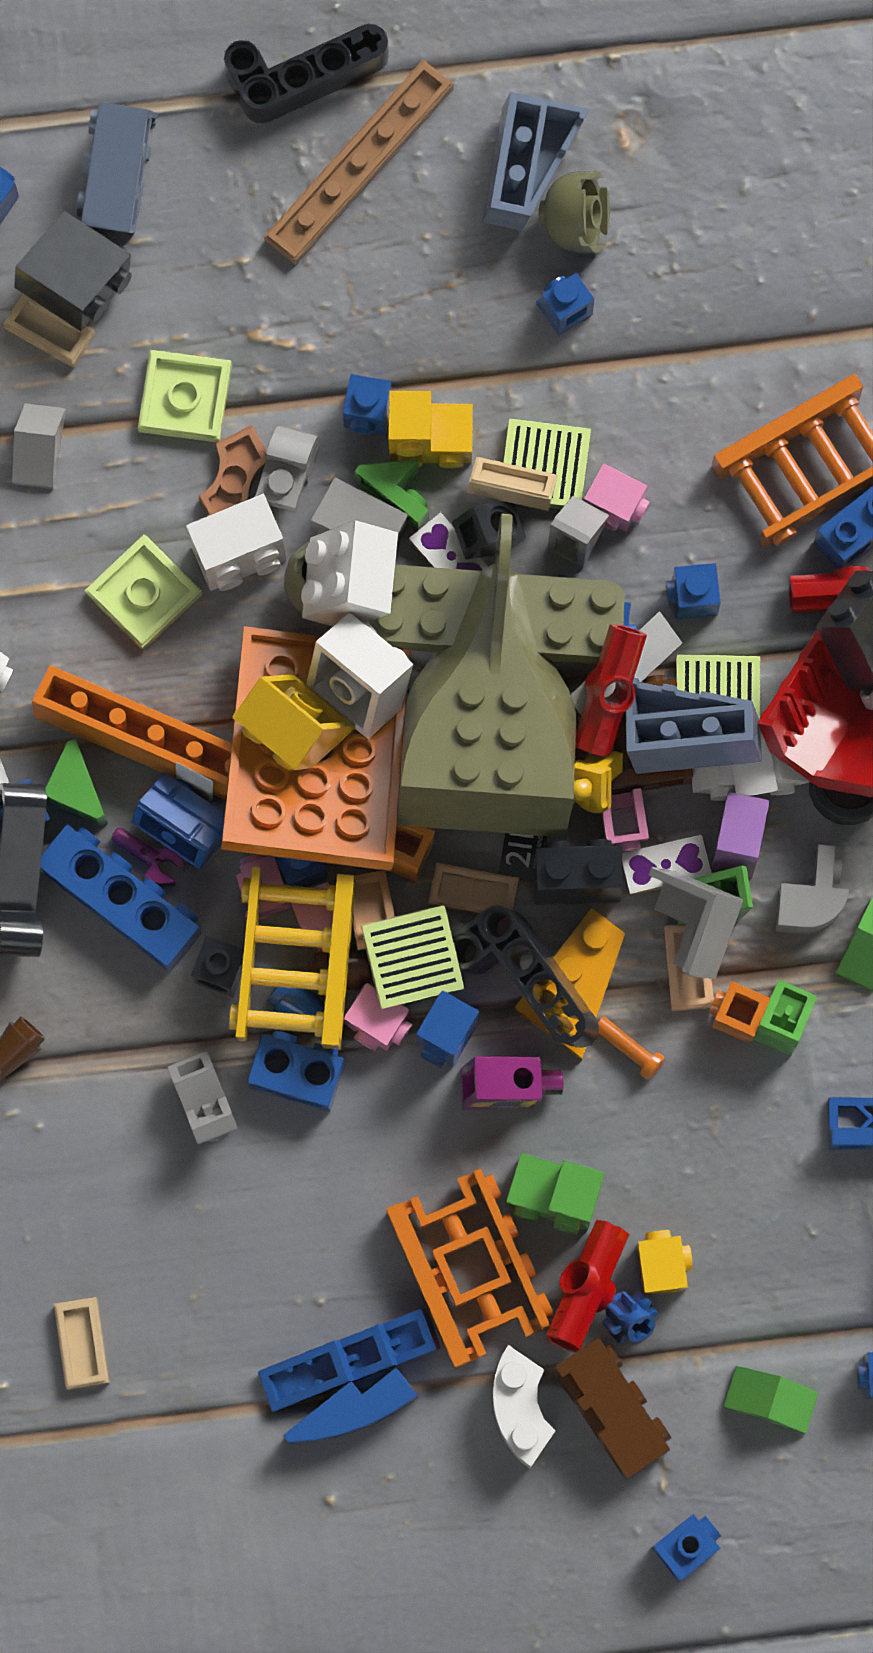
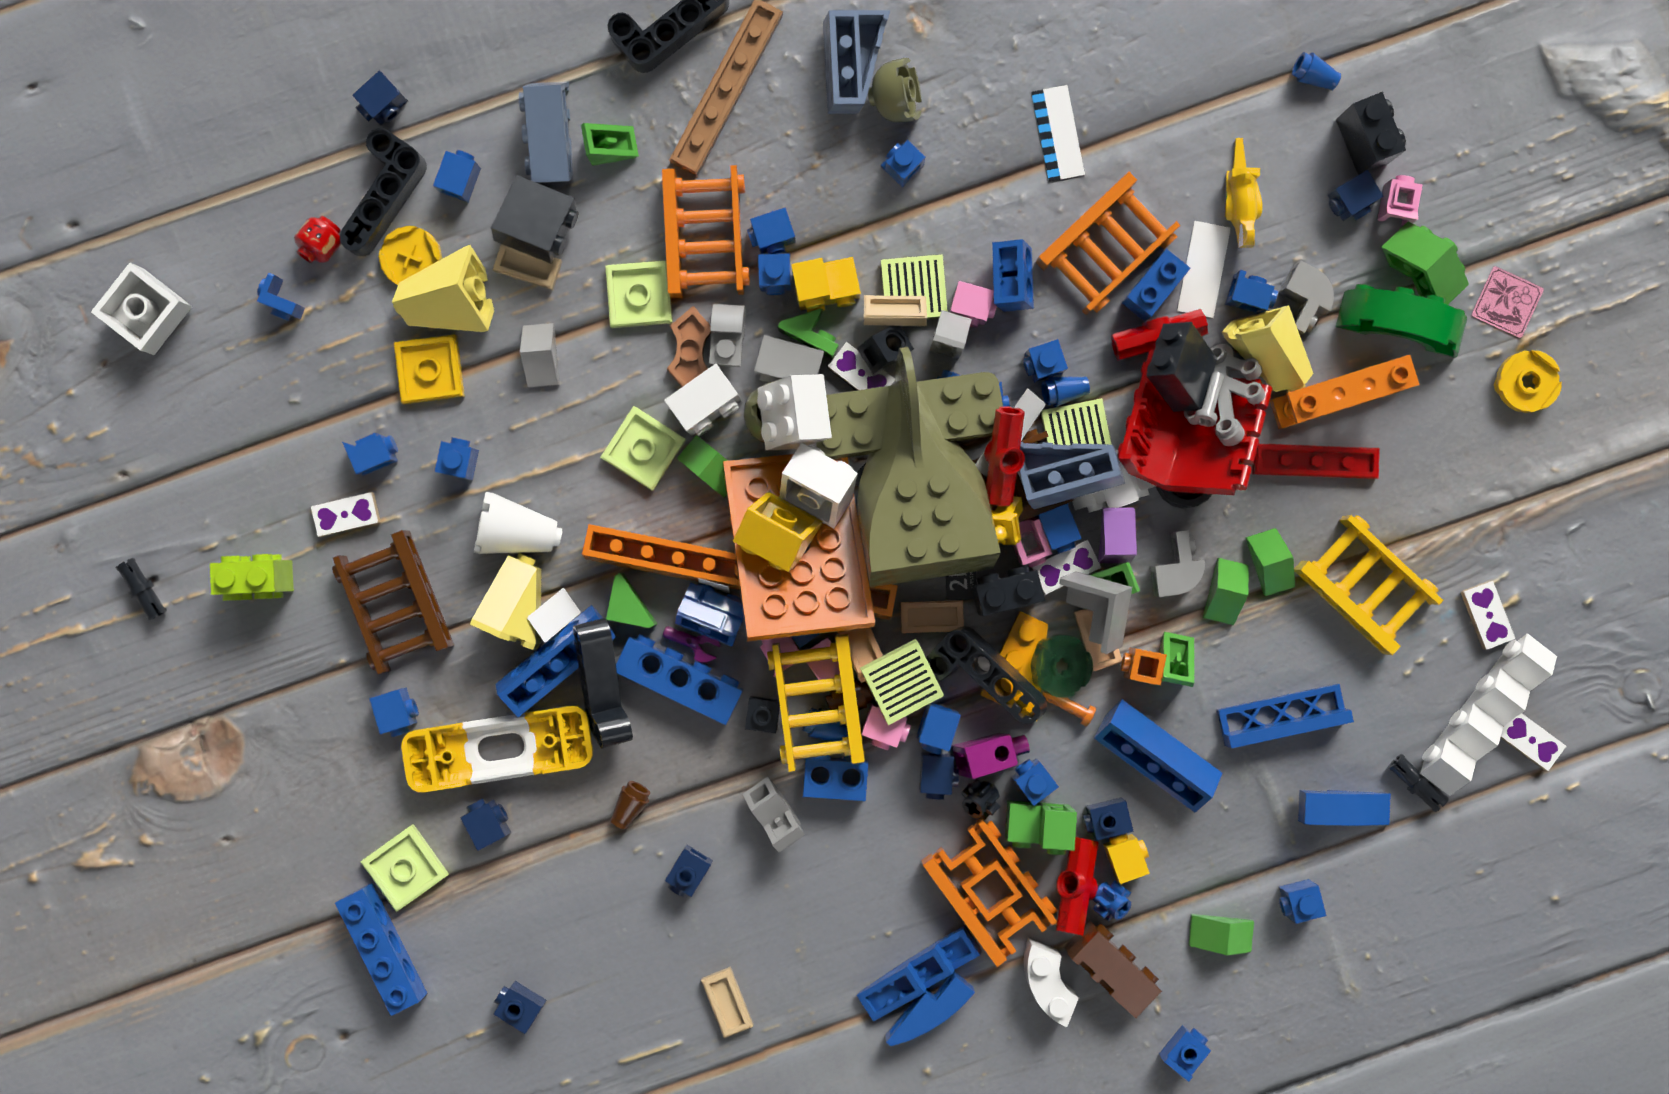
camera: 15 degrees left, 10 degrees up
none -> bright green slope [581,123,639,166]
none -> orange fence [662,165,750,298]
none -> dark blue brick [665,844,713,897]
none -> bright green slope [677,435,728,498]
none -> blue brick [747,207,796,254]
none -> dark blue brick [919,752,959,800]
none -> black gear [961,779,1001,820]
none -> blue brick [992,239,1034,312]
none -> blue brick [1011,758,1059,806]
none -> white sticker [1031,85,1085,182]
none -> clear green plate [1031,635,1093,698]
none -> blue brick [1035,503,1082,554]
none -> blue cone [1041,376,1090,407]
none -> dark blue brick [1083,797,1134,840]
none -> blue brick [1094,699,1223,813]

